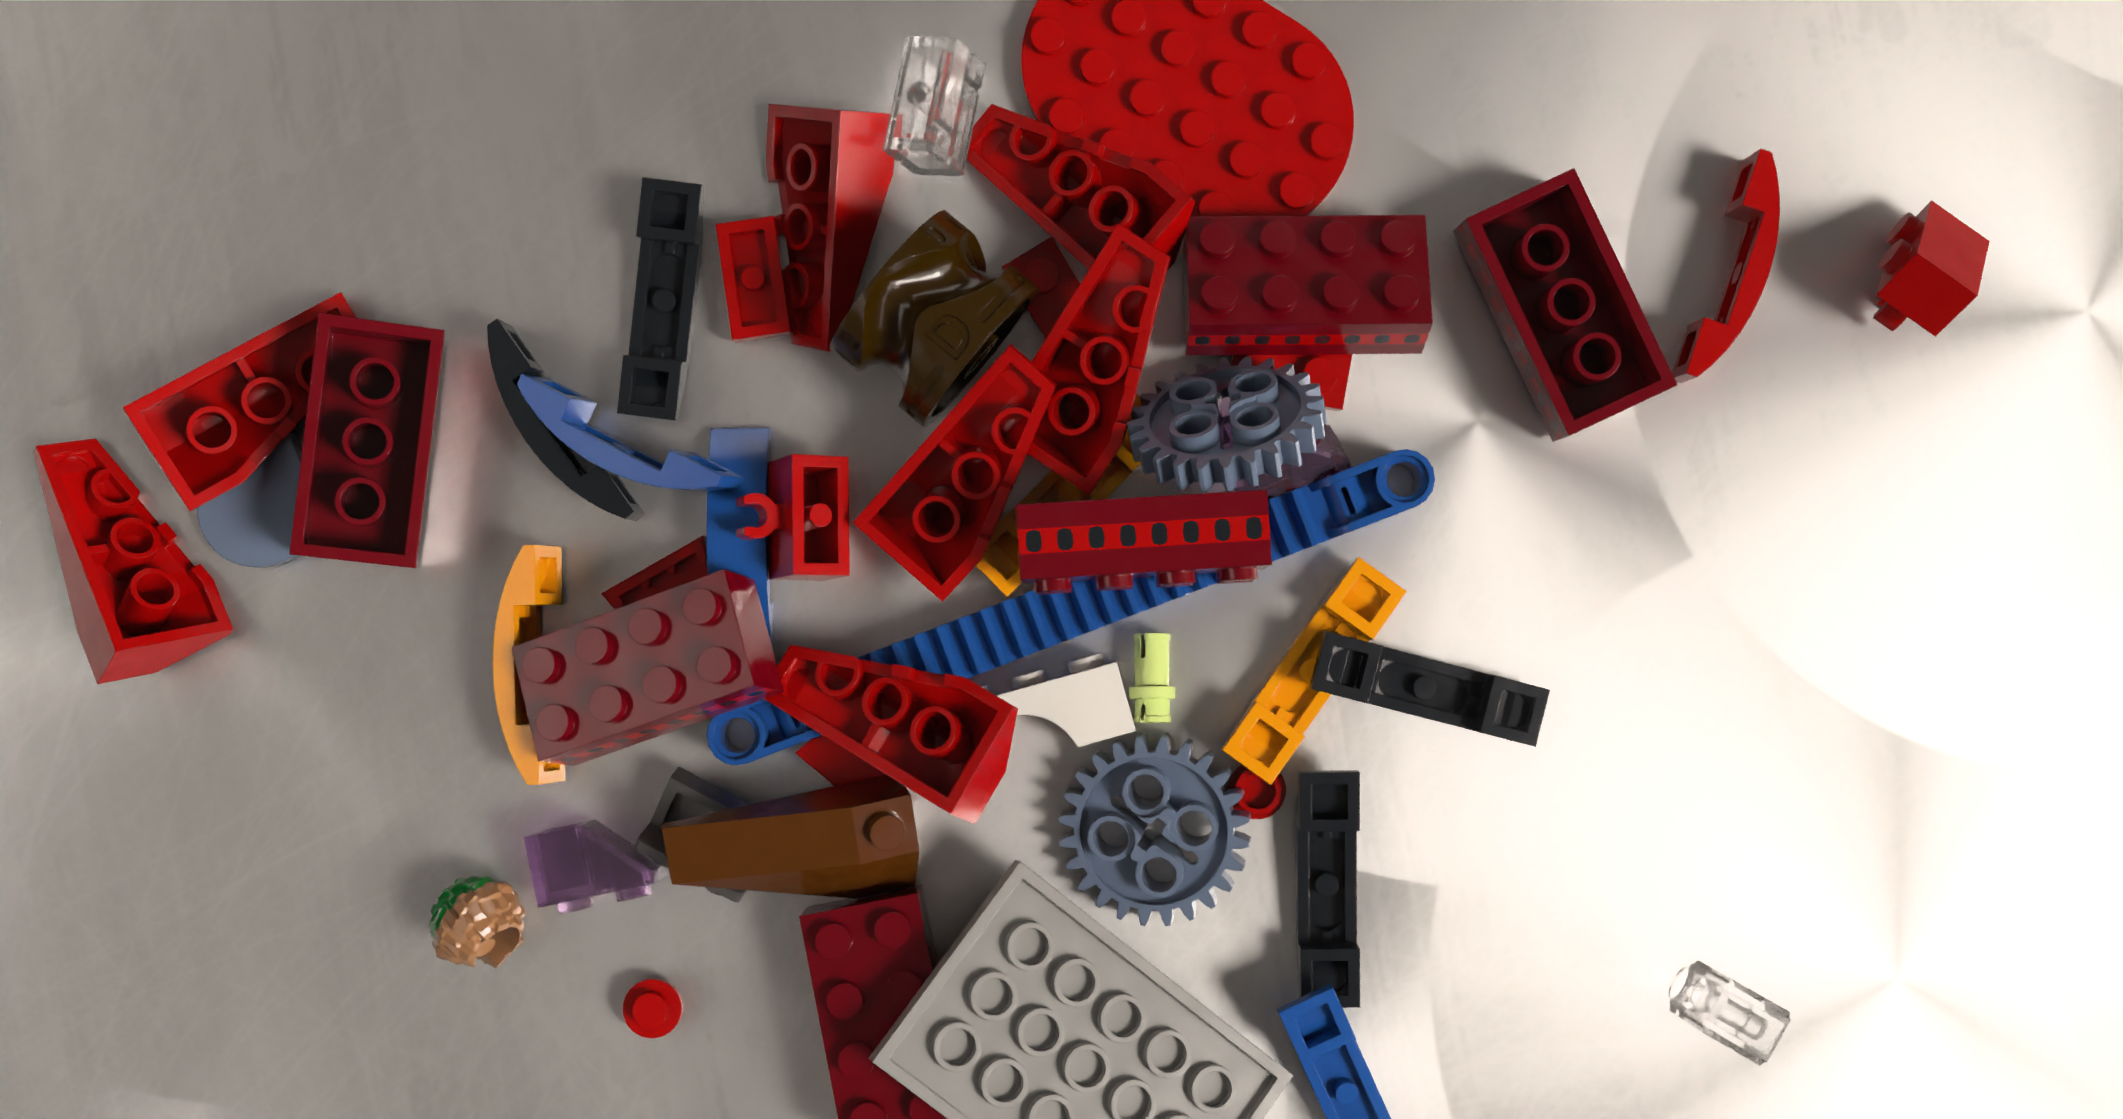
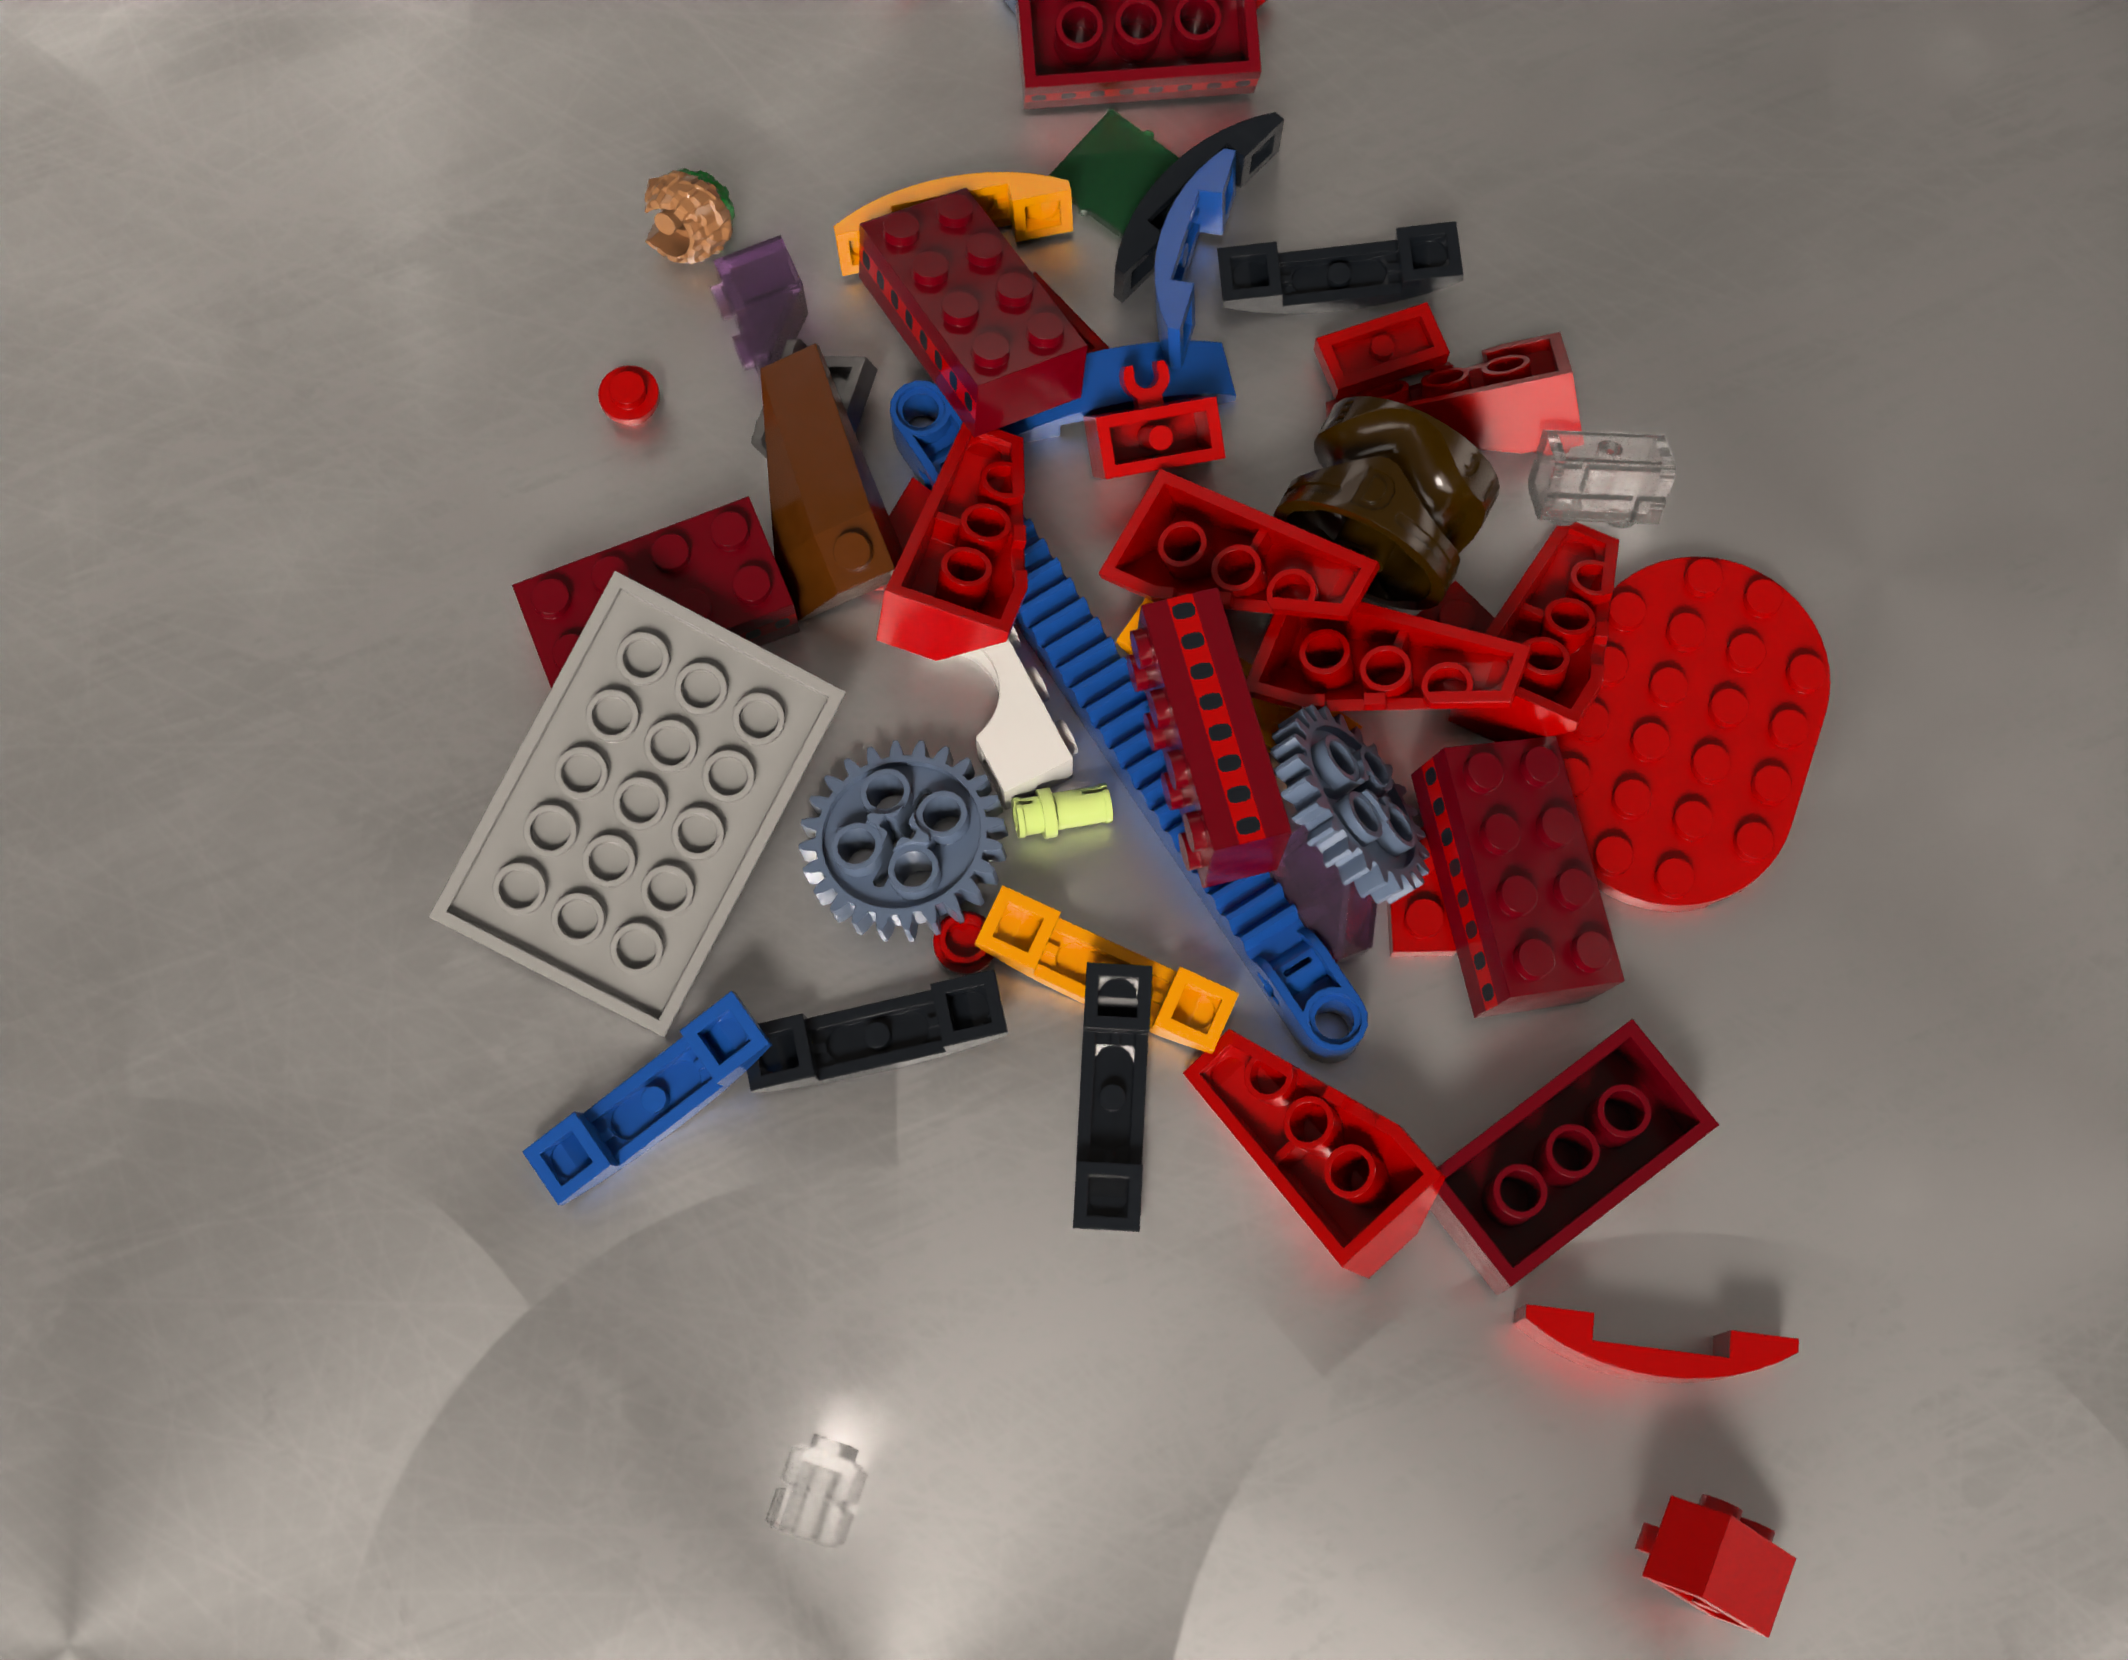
camera: 70 degrees right, 15 degrees down
none -> clear green piece [1048,109,1179,238]
none -> red wedge [1183,1029,1446,1279]

